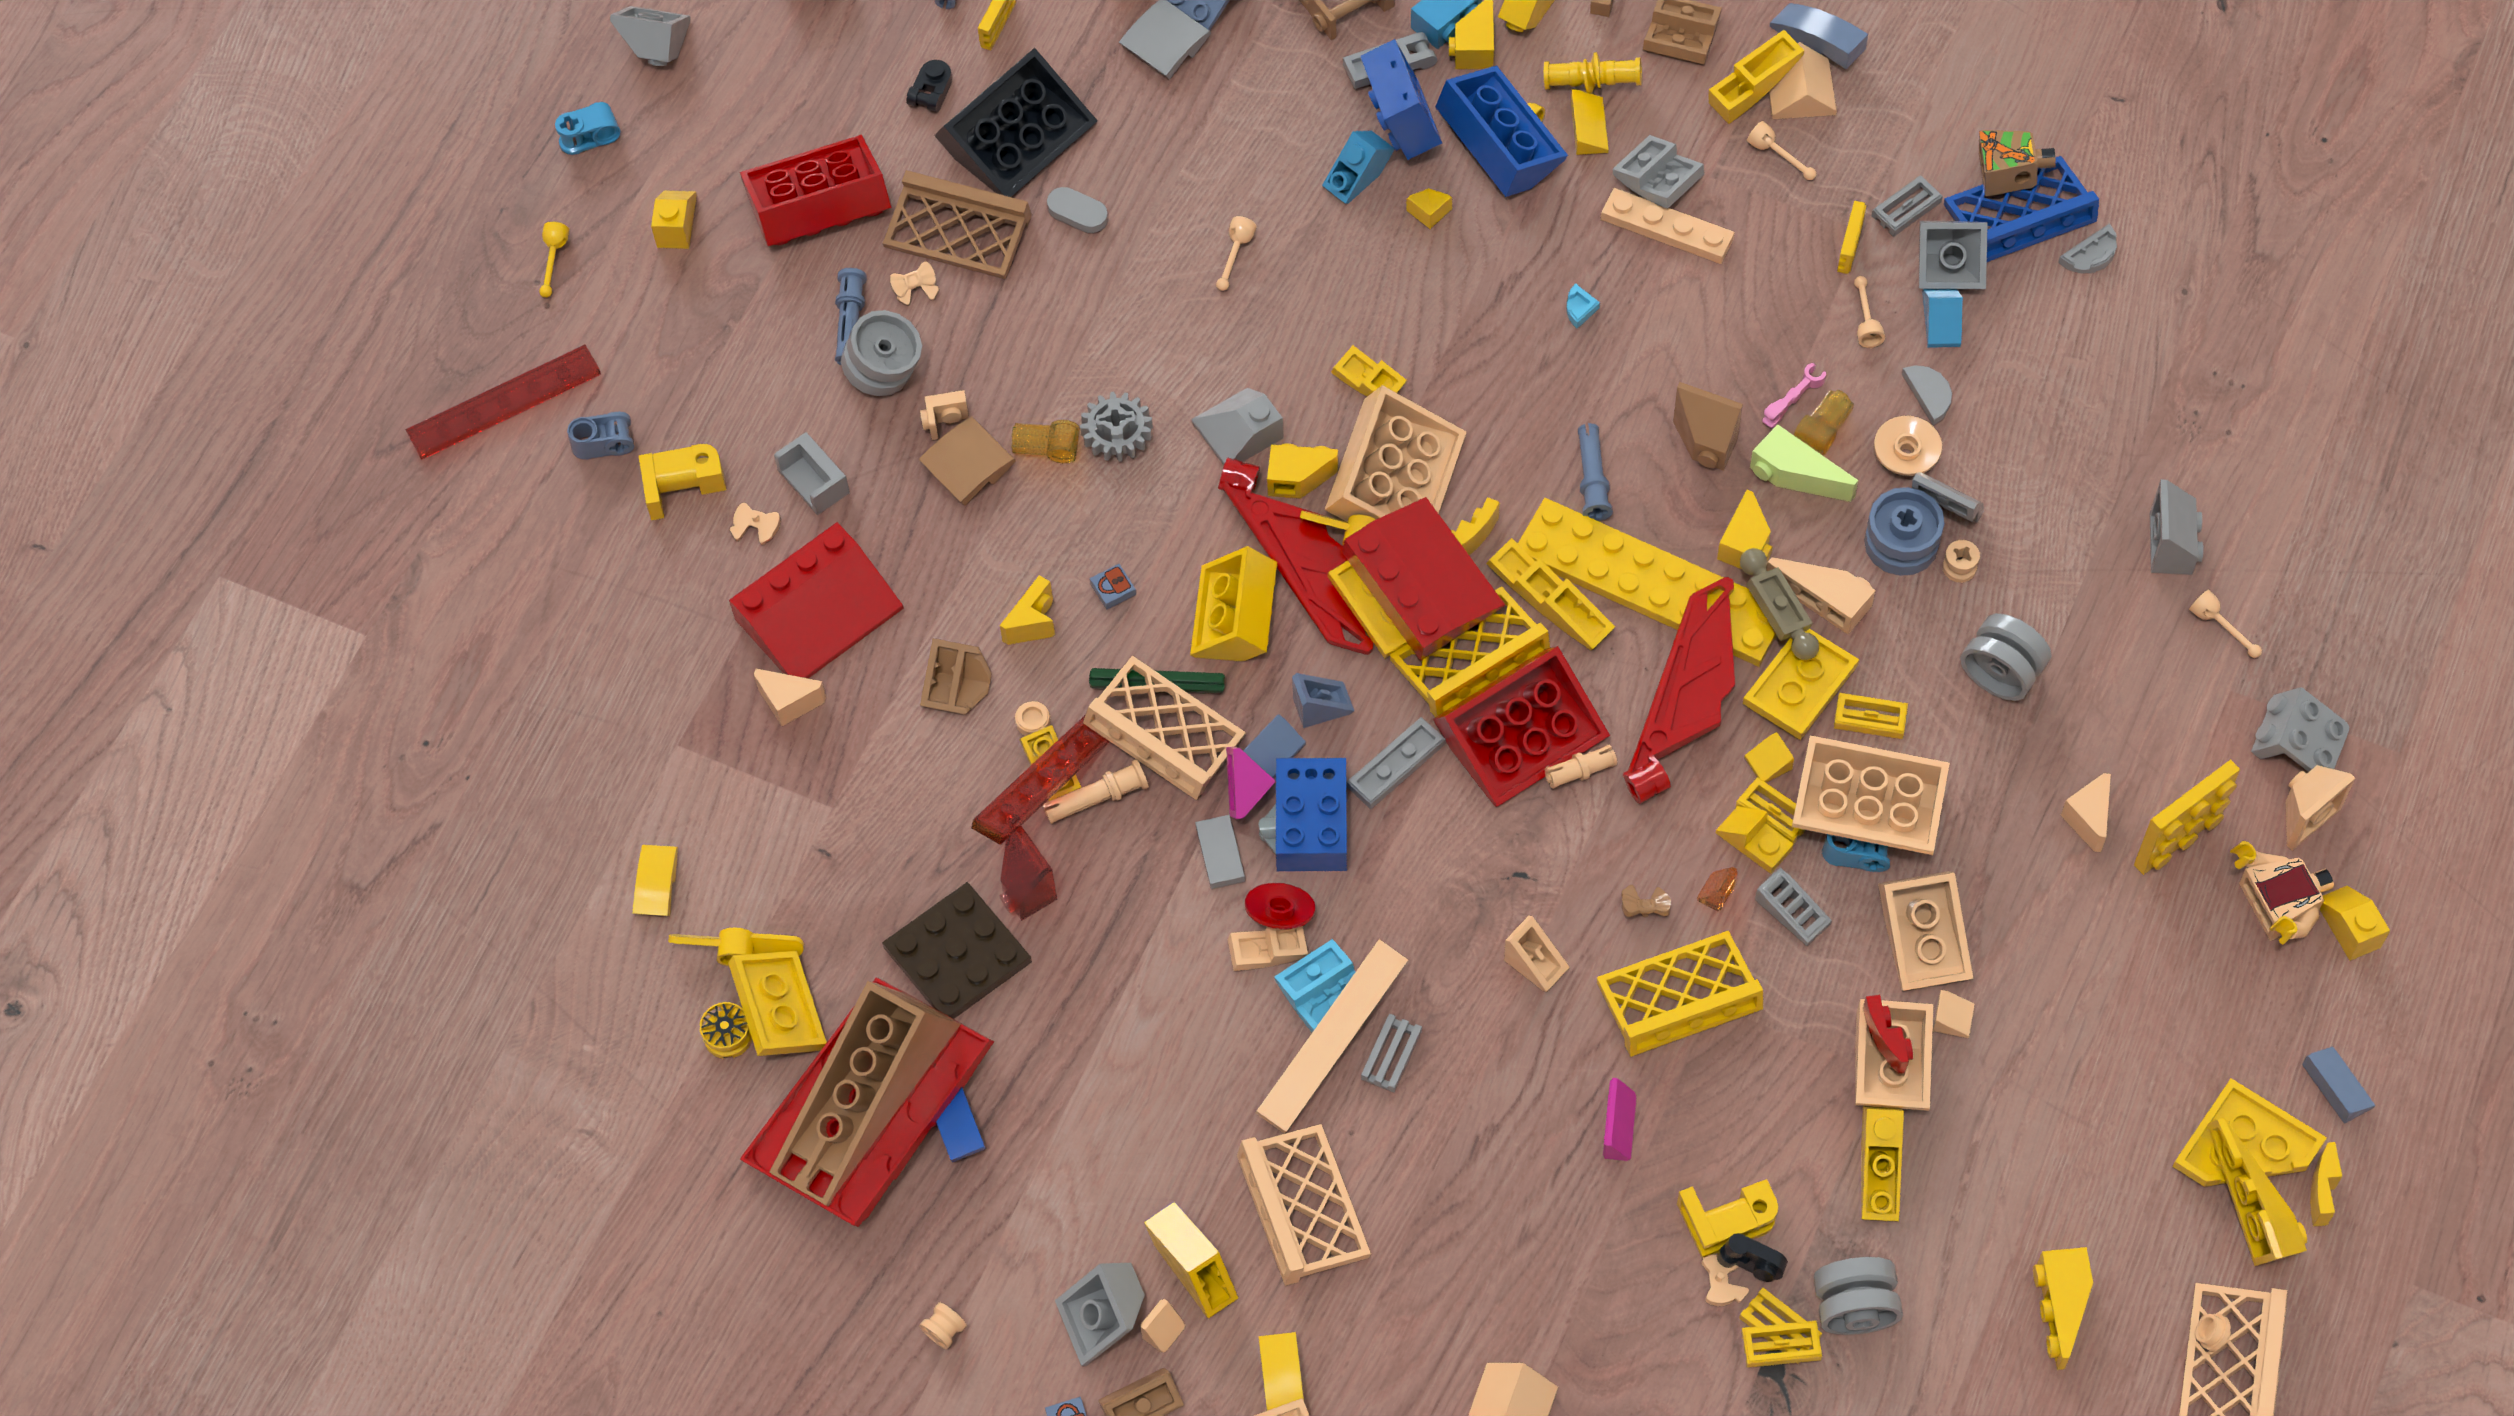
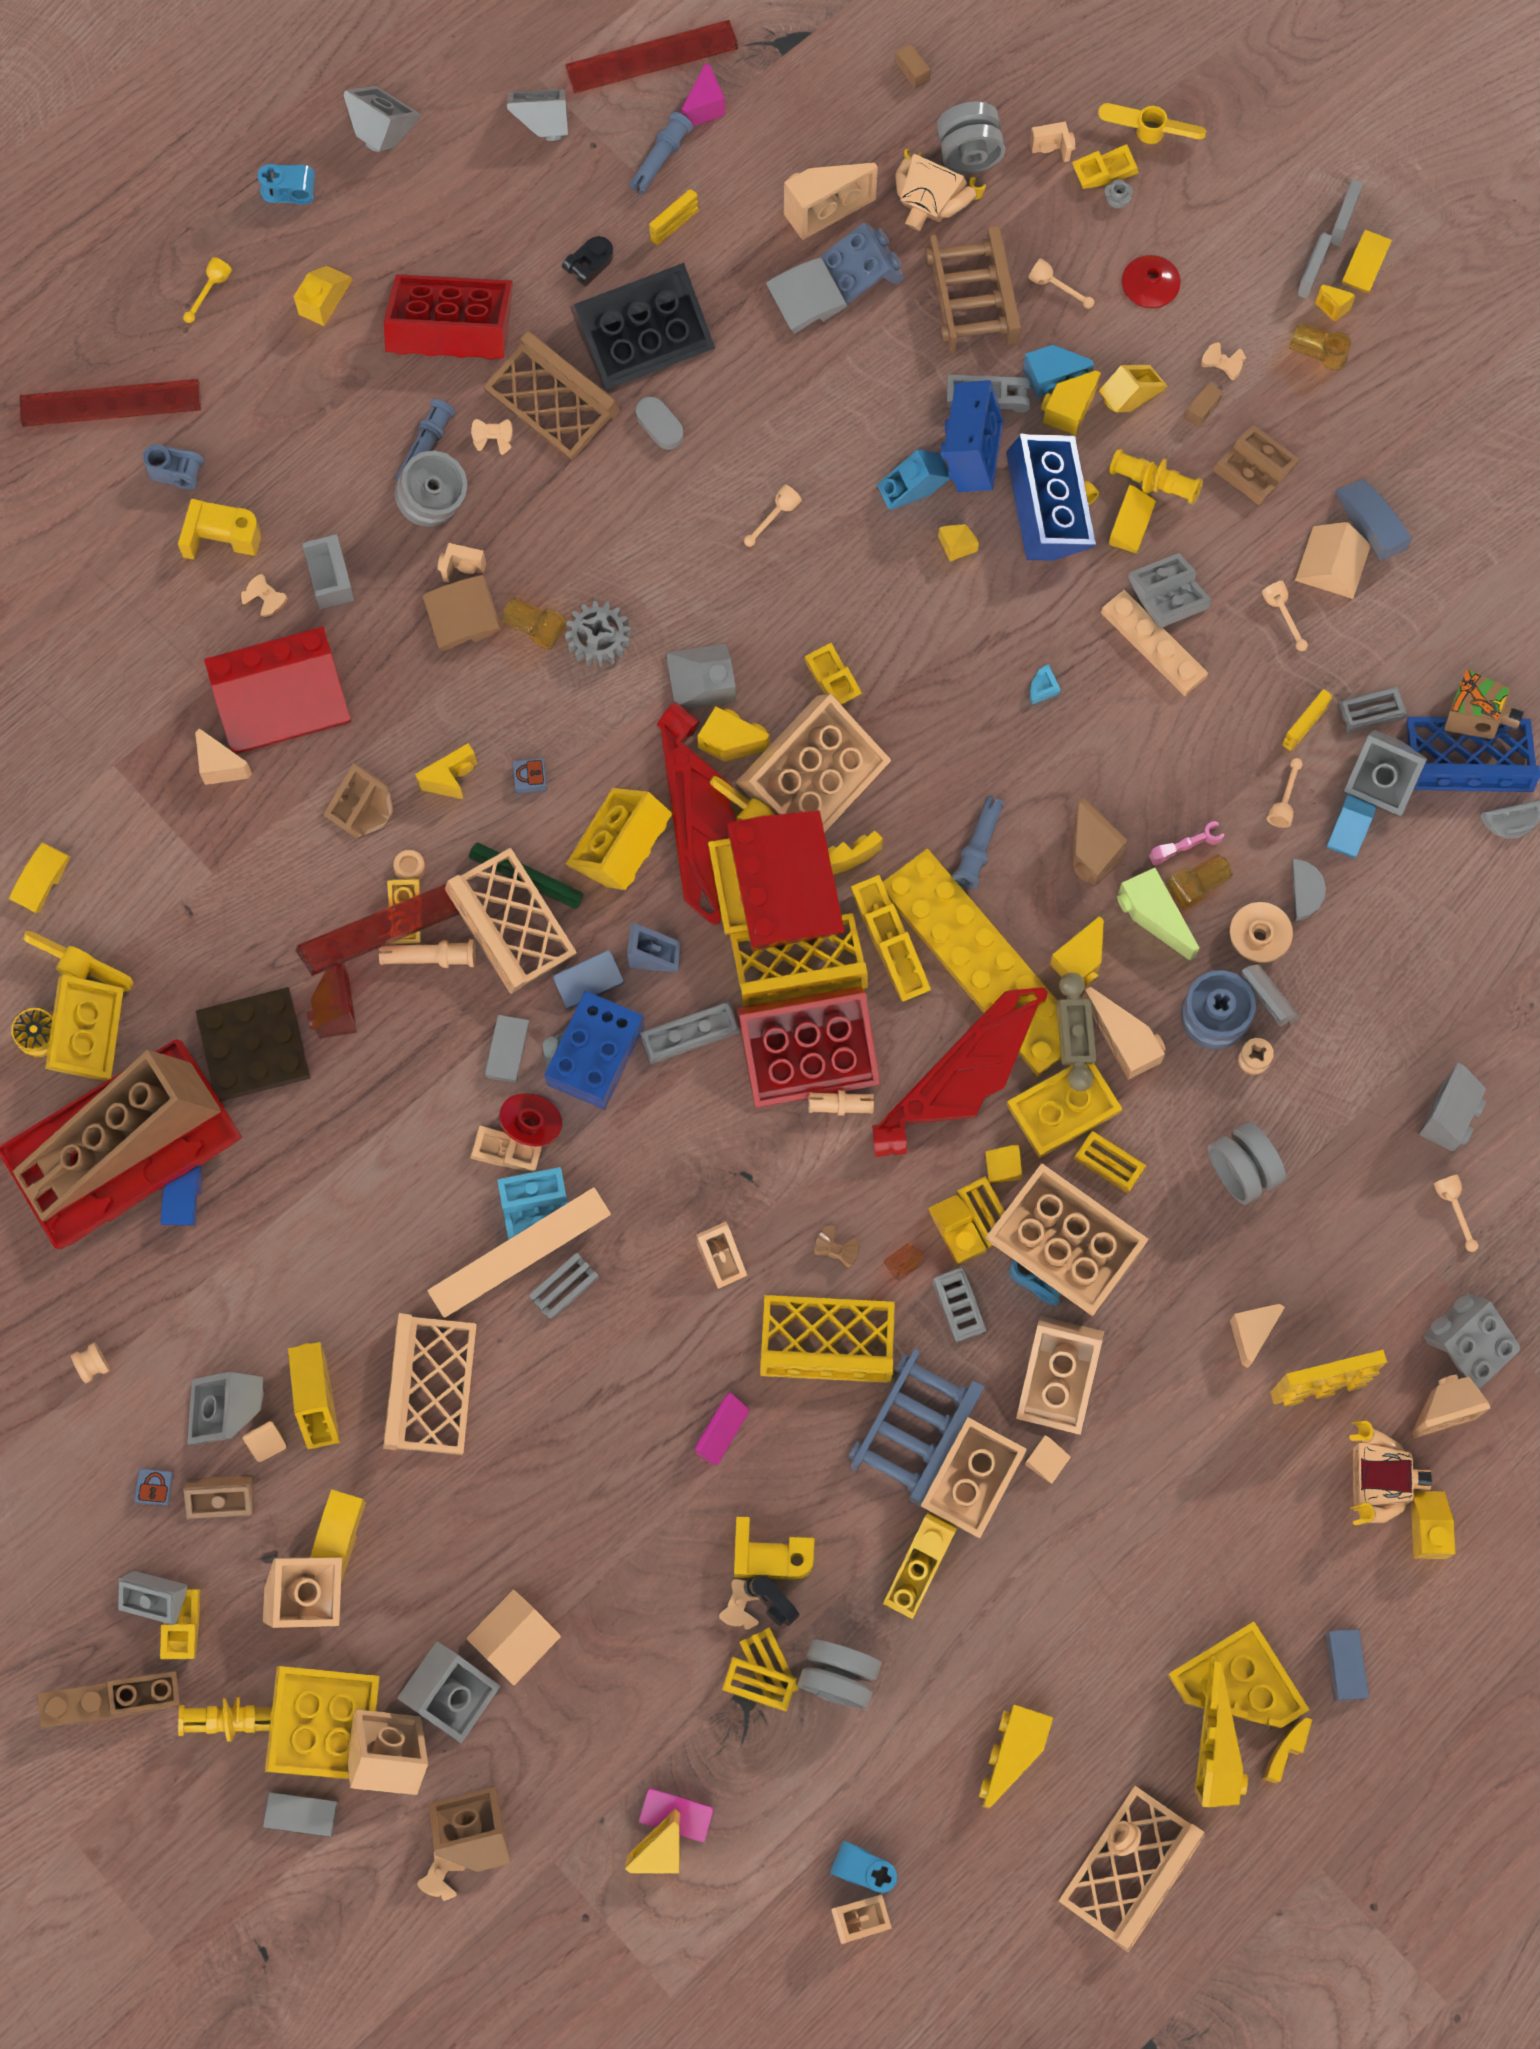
camera: 20 degrees right, 10 degrees up
dark pink slope [1226,746,1276,819] -> none
yellow slope [1709,30,1804,124] -> none
red slope [1863,994,1913,1074] -> none
none -> sand blue fence [848,1349,985,1508]

